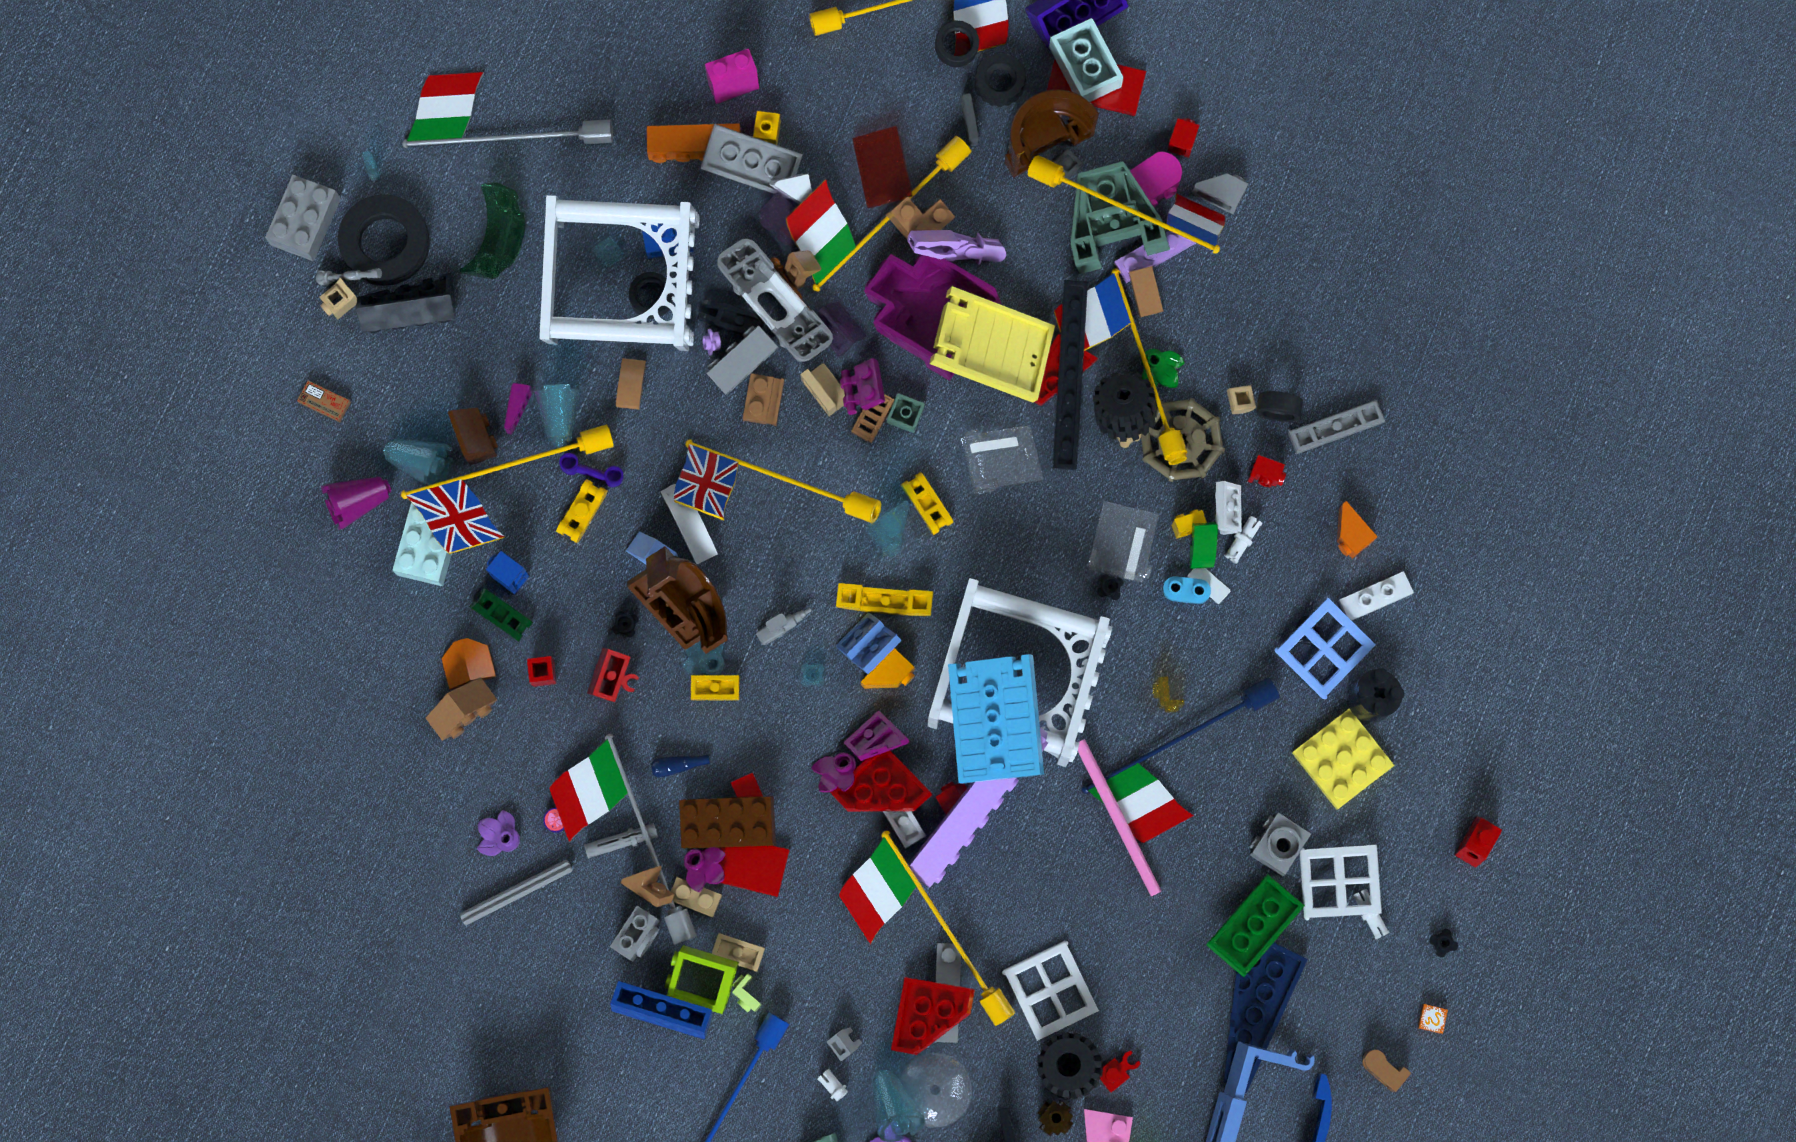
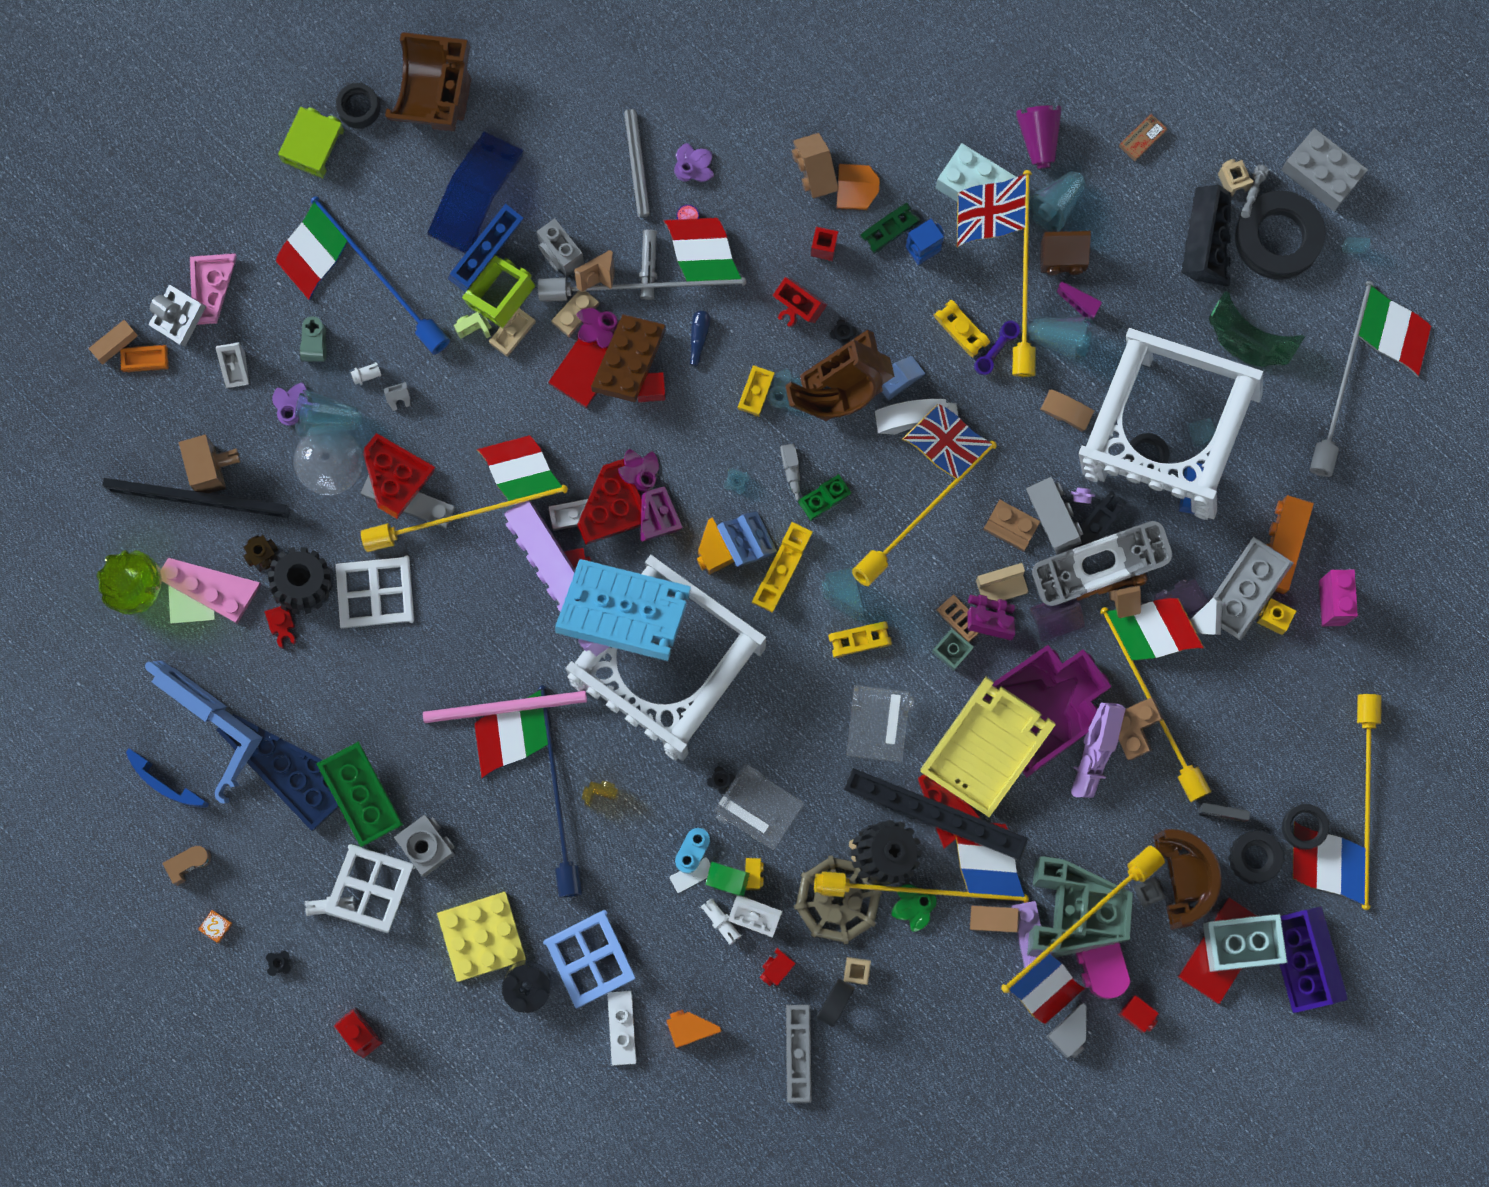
camera: 110 degrees right, 0 degrees up
clear red piece [852,126,912,209] -> none
none -> clear blue windscreen [427,131,524,253]
none -> green slope [798,474,851,521]

